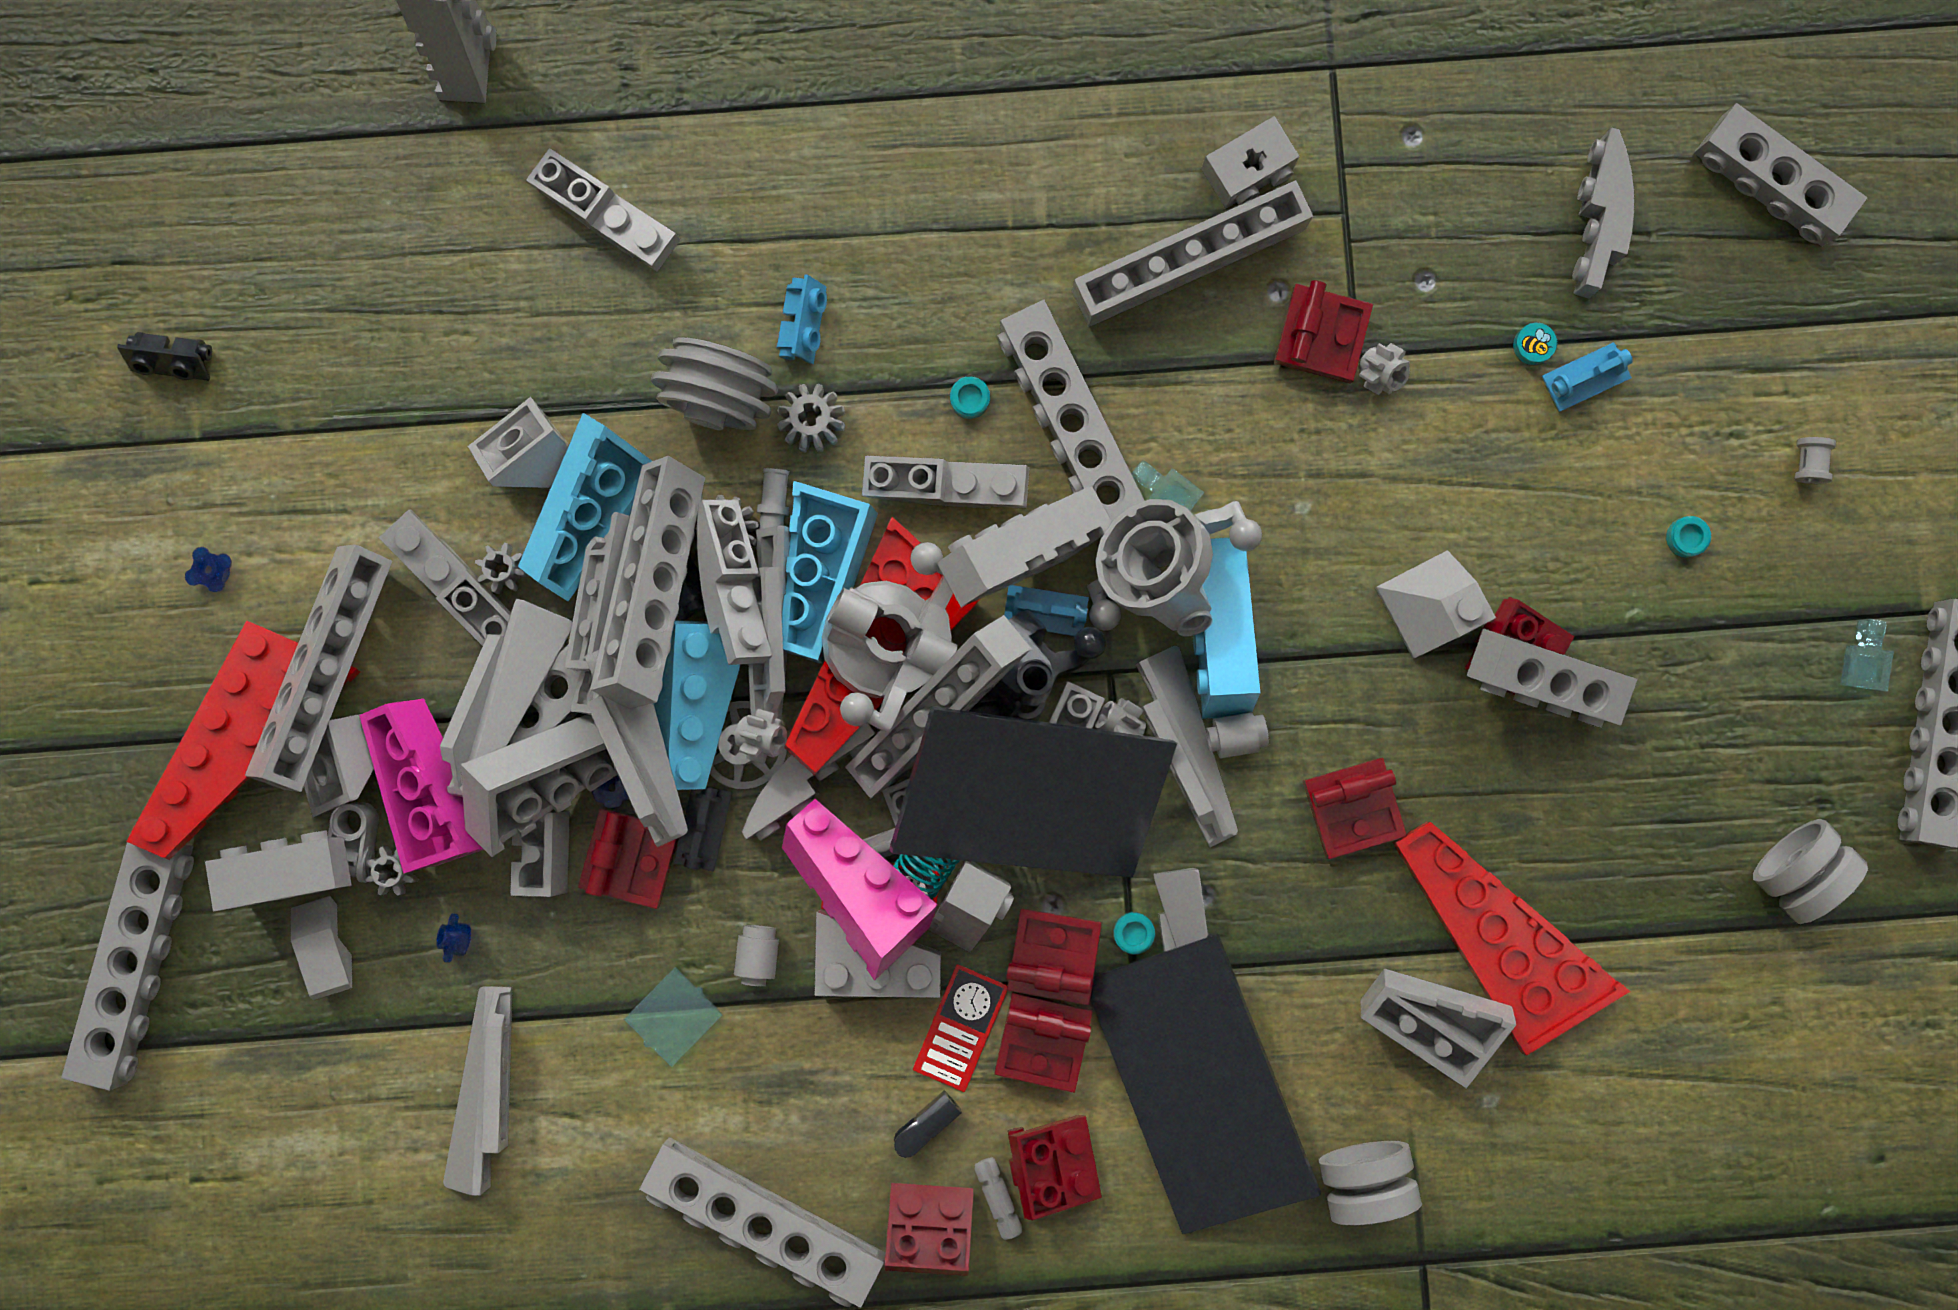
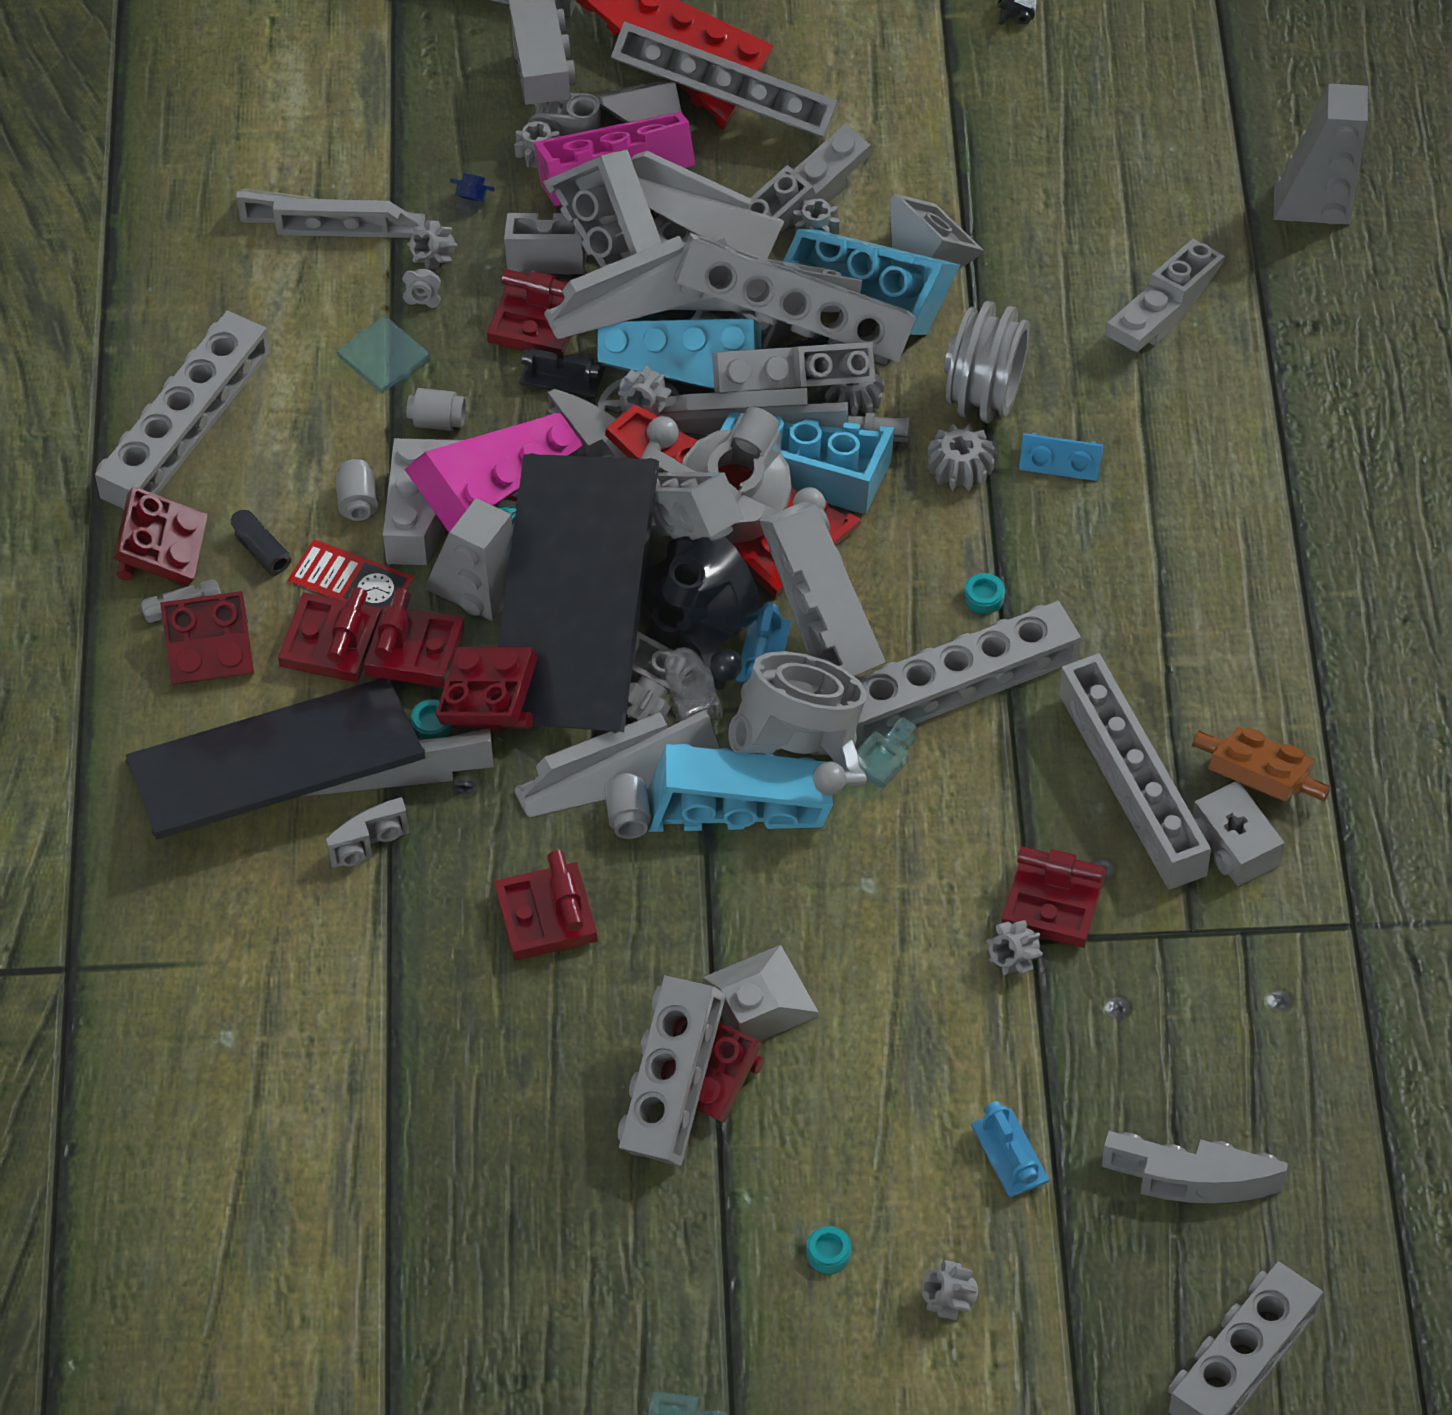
camera: 95 degrees right, 30 degrees down
clear blue plate [185,547,232,592] -> none
light grey slope [291,896,352,1000] -> none
light grey slope [862,456,1030,509] -> none
light grey wheel [1318,1141,1422,1225] -> none
light grey wedge [1360,969,1516,1089] -> none
red wing [1392,822,1631,1056] -> none
teal tile [1513,323,1557,365] -> none
light grey wheel [1753,819,1868,924] -> none
light grey bush [1795,437,1836,484] -> none
none -> light grey slope [326,797,409,869]
none -> light grey brick [335,459,378,521]
none -> light grey plate [402,269,441,308]
none -> light grey gear [407,220,457,269]
none -> dark red plate [435,647,538,733]
none -> clear piece [664,648,723,723]
none -> light grey gear [921,1260,978,1320]
none -> dark orange plate [1192,727,1331,802]

